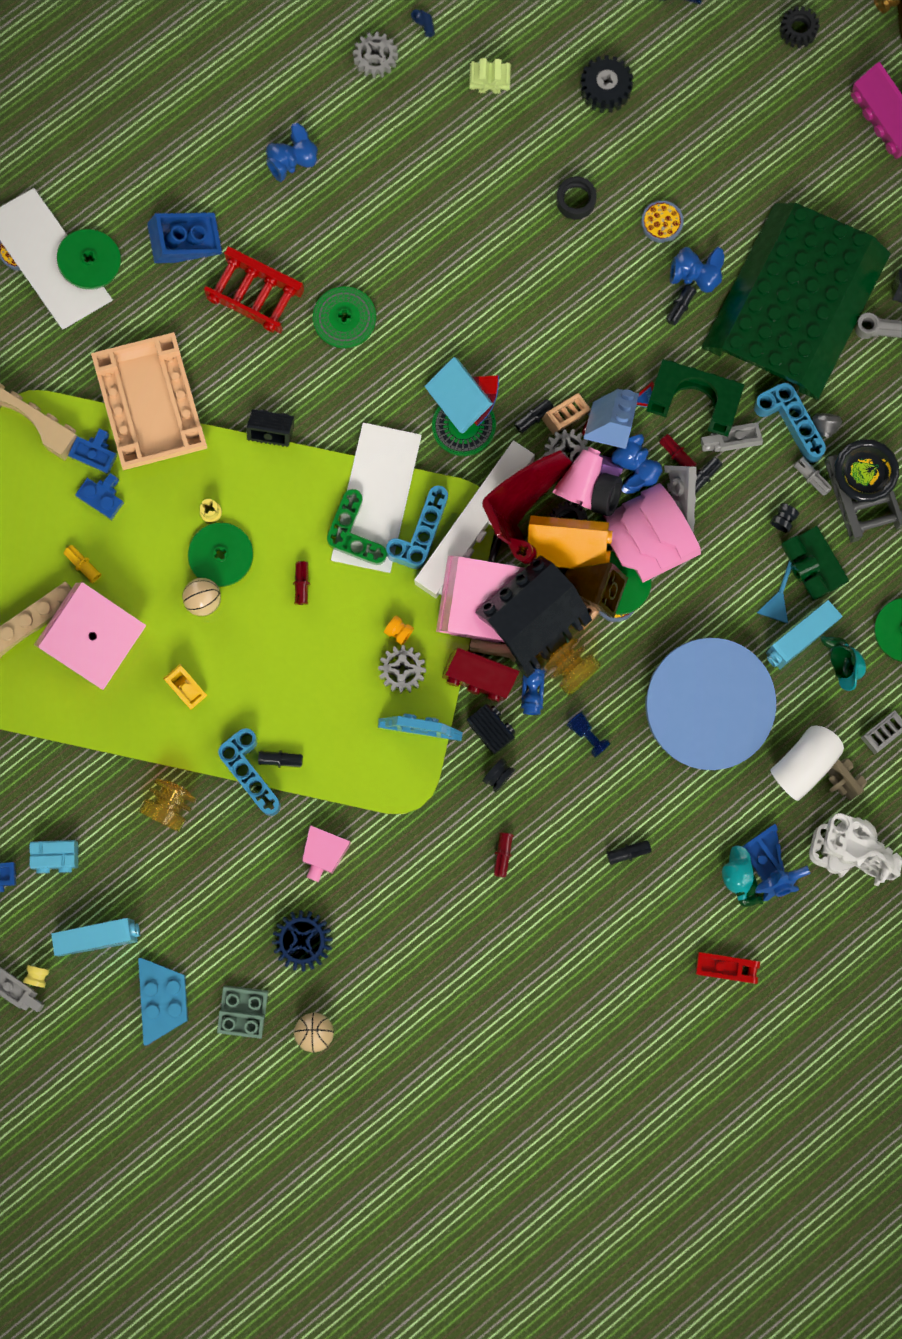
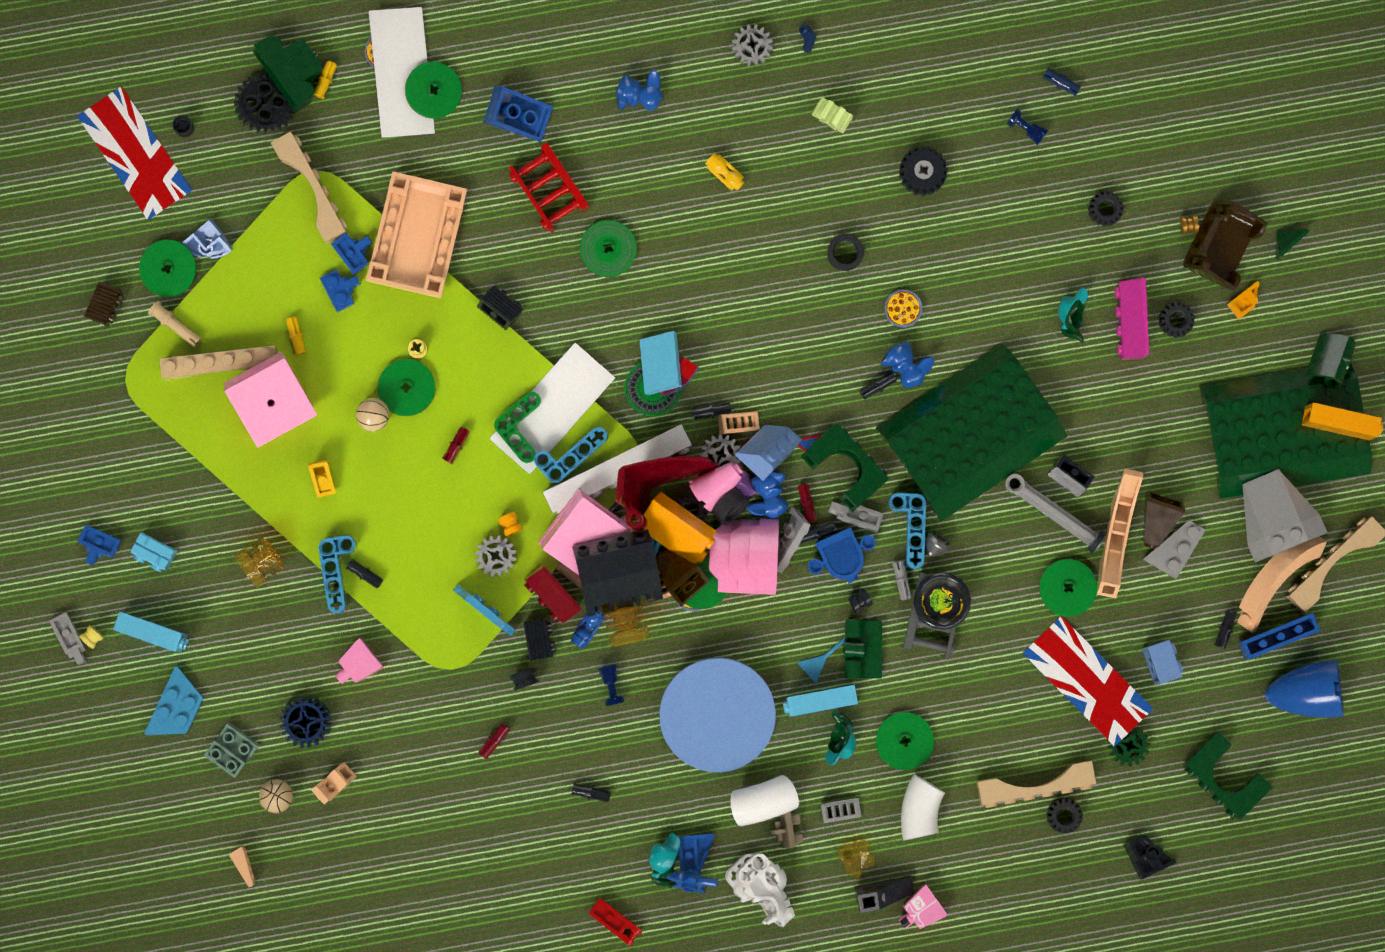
camera: 25 degrees right, 5 degrees up
none -> light nougat slope [229,846,255,887]
none -> light nougat brick [312,762,357,804]
none -> yellow piece [705,153,745,191]
none -> blue piece [808,527,876,584]
none -> hair [1058,287,1088,343]

